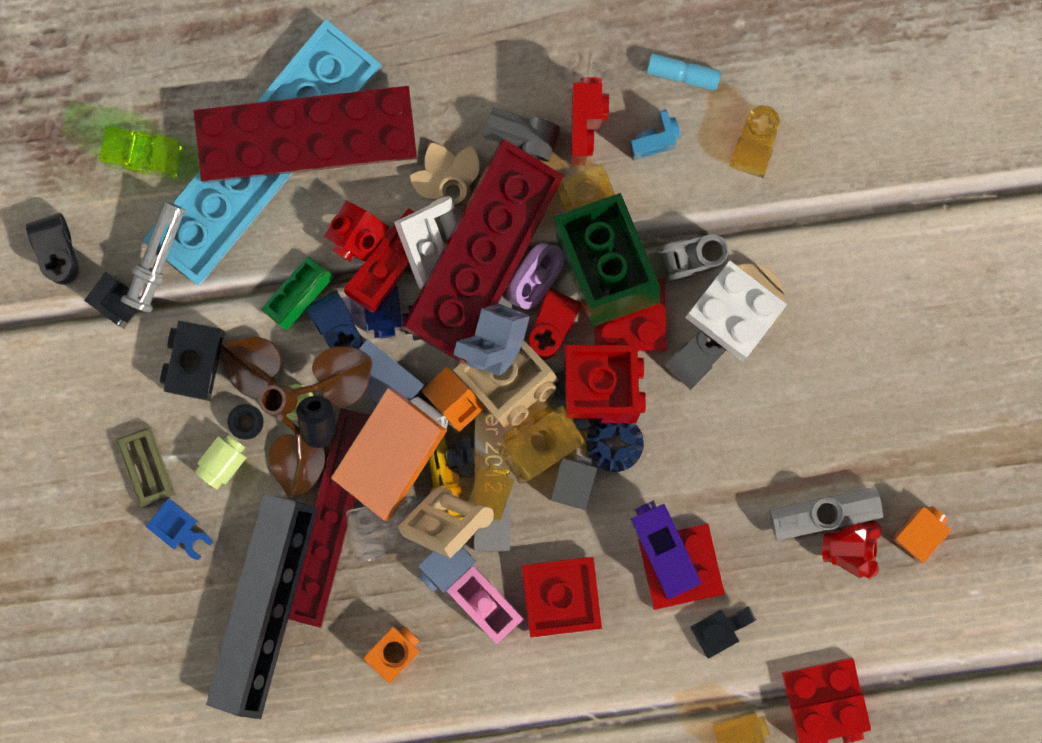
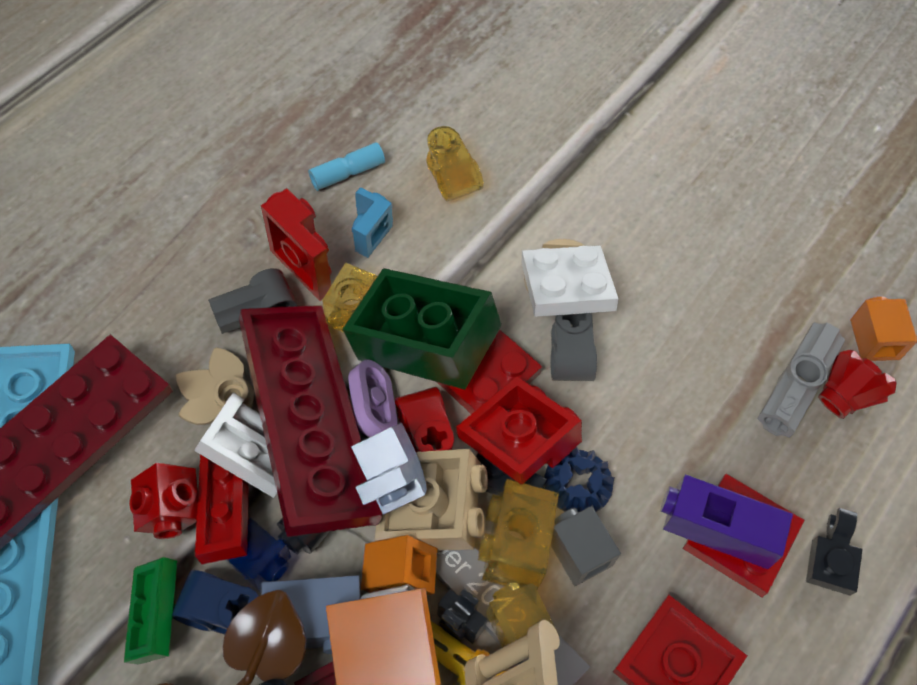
camera: 50 degrees left, 25 degrees down
light grey piece [657,234,728,283] -> none

